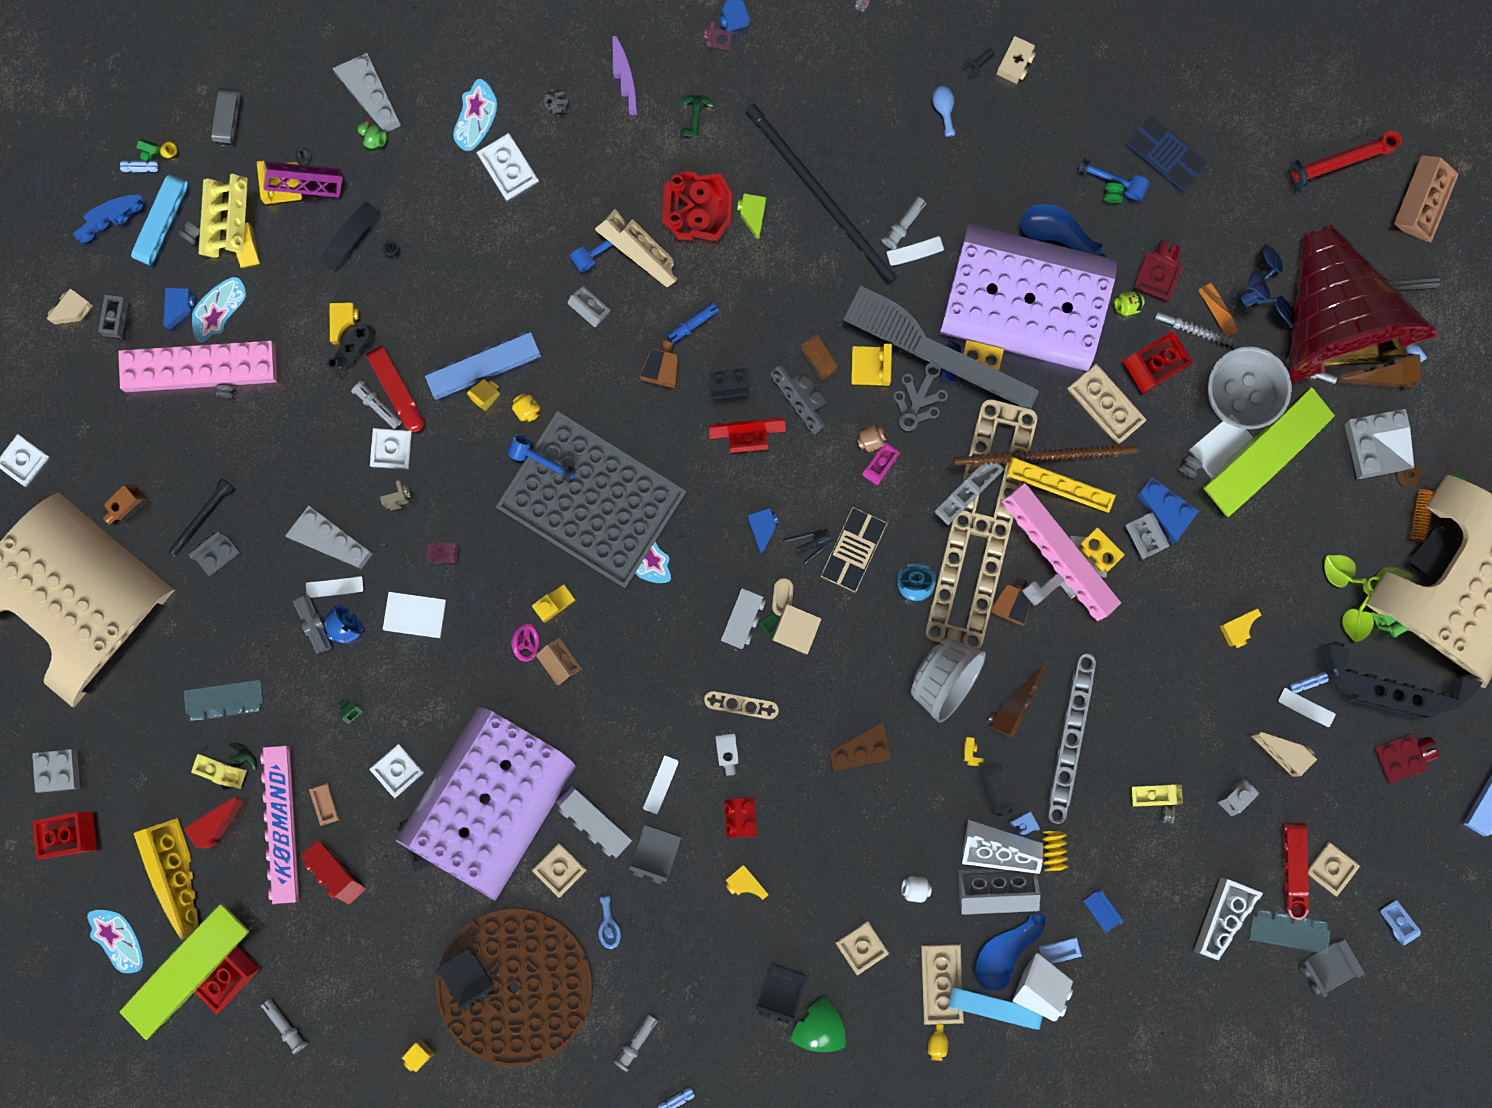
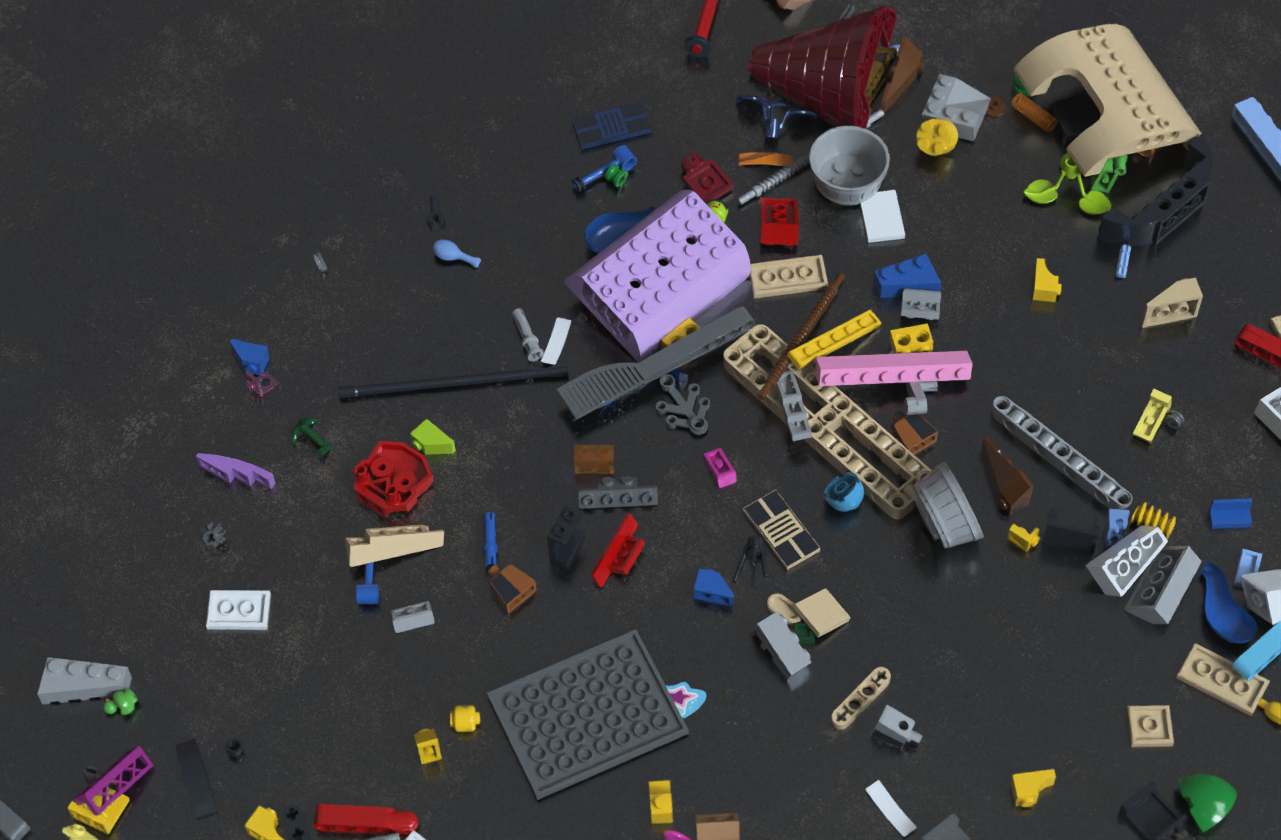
camera: 55 degrees left, 25 degrees down
medium blue brick [425,332,541,400] -> none
sticker [453,79,497,151] -> none
blue piece [507,434,576,483] -> none
red bracket [724,797,757,838] -> none
reddish brown wedge [829,722,891,771] -> none
yellow bracket [852,344,892,386] -> none
medium nougat head [857,424,887,452] -> none
white head [901,876,932,902] -> none
tan brick [997,36,1036,84] -> none
dark grey wheel [1179,455,1203,478] -> none
lime slope [1203,387,1335,517] -> none
light grey torso [1218,777,1259,816] -> none
white sticker [1278,688,1336,727] -> none
dark red plate [1375,734,1439,784] -> none
none -> yellow piece [916,118,958,156]

